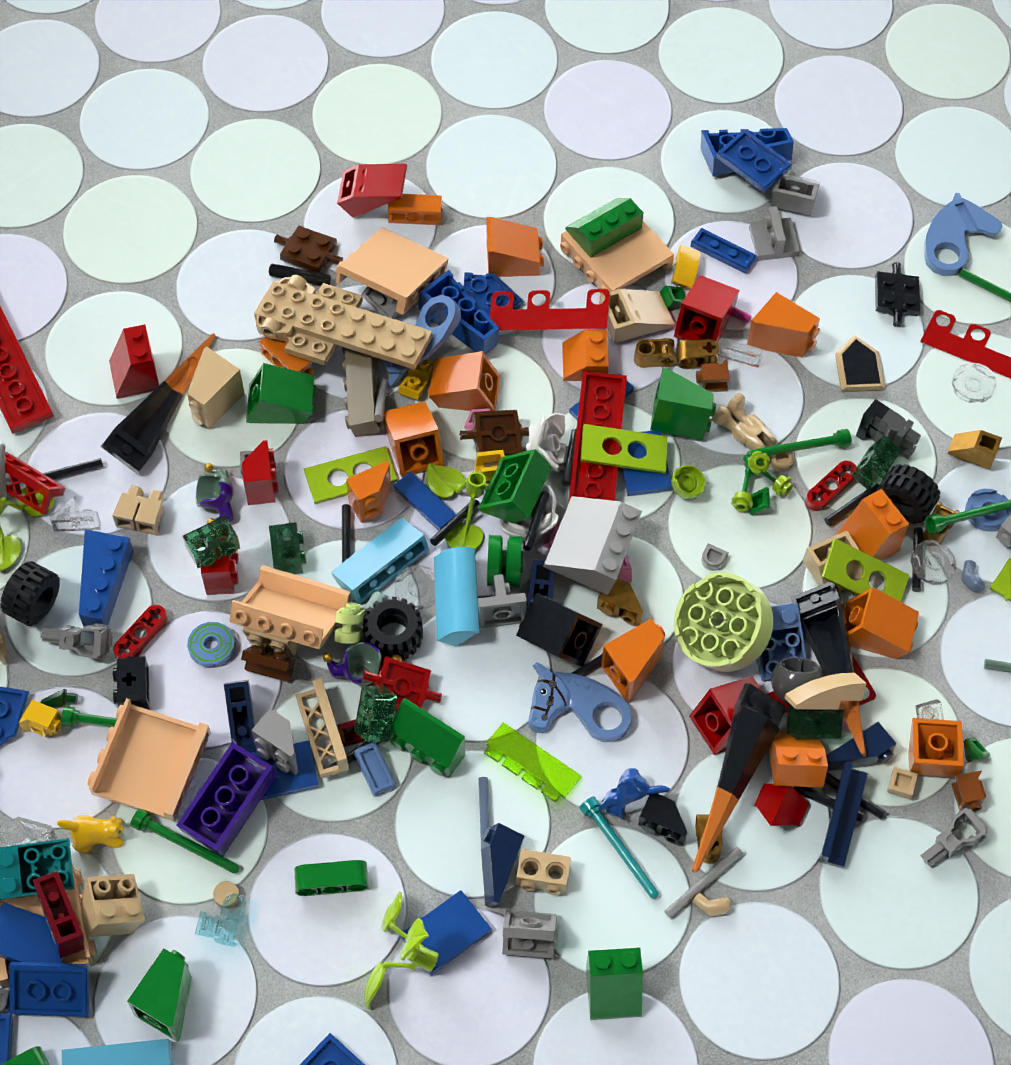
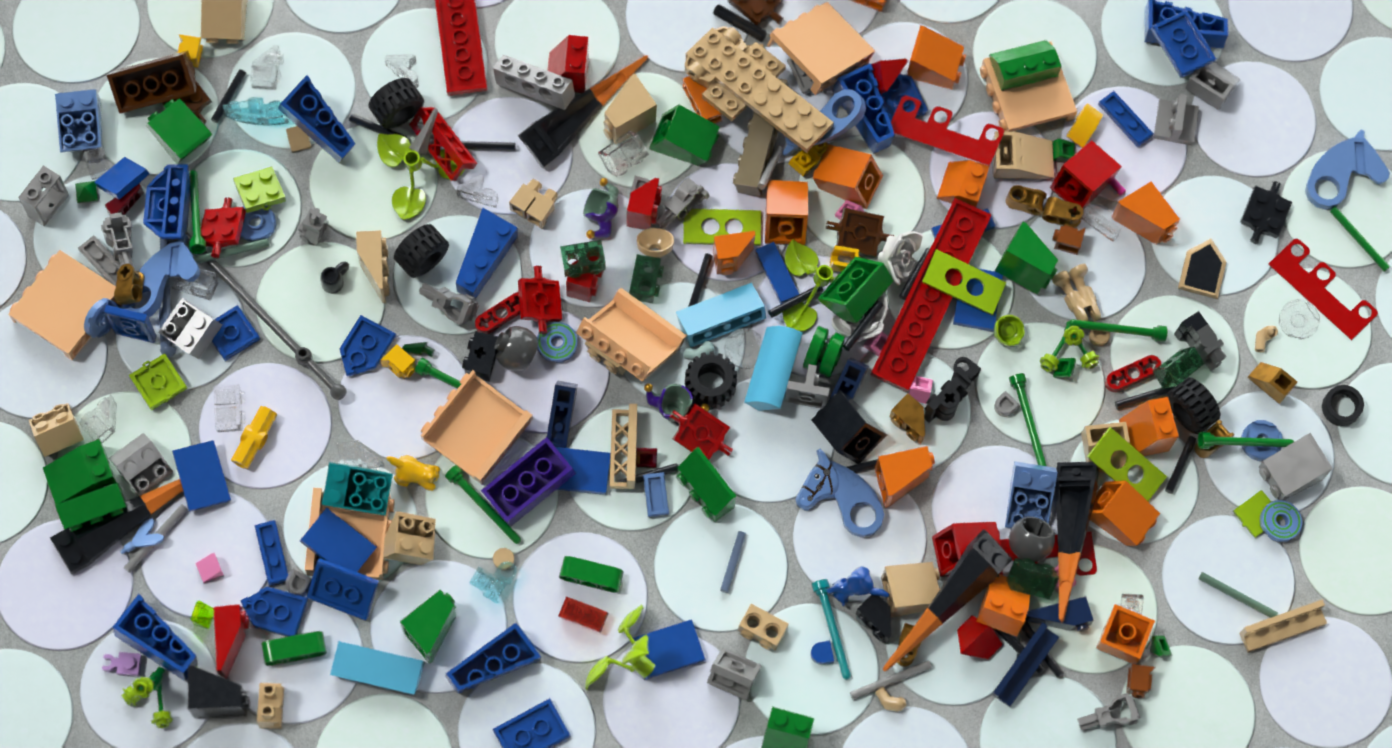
camera: 15 degrees right, 10 degrees up
dark red slope [33,871,85,959] -> none
reddish brown bracket [241,645,296,682] -> none
light grey slope [252,708,298,776] -> none
yellowish green brick [334,603,365,644] -> none
clear green brick [354,685,397,742] -> none
dark blue slope [481,823,524,908] -> none
clear neon green windscreen [484,722,582,803] -> none
slope [543,496,642,595] -> none
yellowish green brick [674,572,773,672] -> none
tan slope [785,673,866,710] -> none
tan plate [887,767,918,799] -> none
clear tile [910,540,957,585] -> none
sand blue arm [961,560,985,592] -> none
none -> blue wedge [445,623,541,694]
none -> light grey brick [493,55,575,110]
none -> dark grey wheel [494,326,538,371]
none -> red plate [518,265,562,334]
none -> clear red slope [558,597,609,633]
none -> clear piece [598,130,649,177]
none -> tan piece [637,228,674,258]
none -> light grey piece [656,178,710,229]
none -> blue tile [810,640,834,665]
none -> red slope [871,58,908,94]
none -> tan slope [881,562,941,618]
none -> black plate [924,357,981,423]
none -> green piece [1009,373,1047,466]
none -> tan arm [1255,325,1278,352]

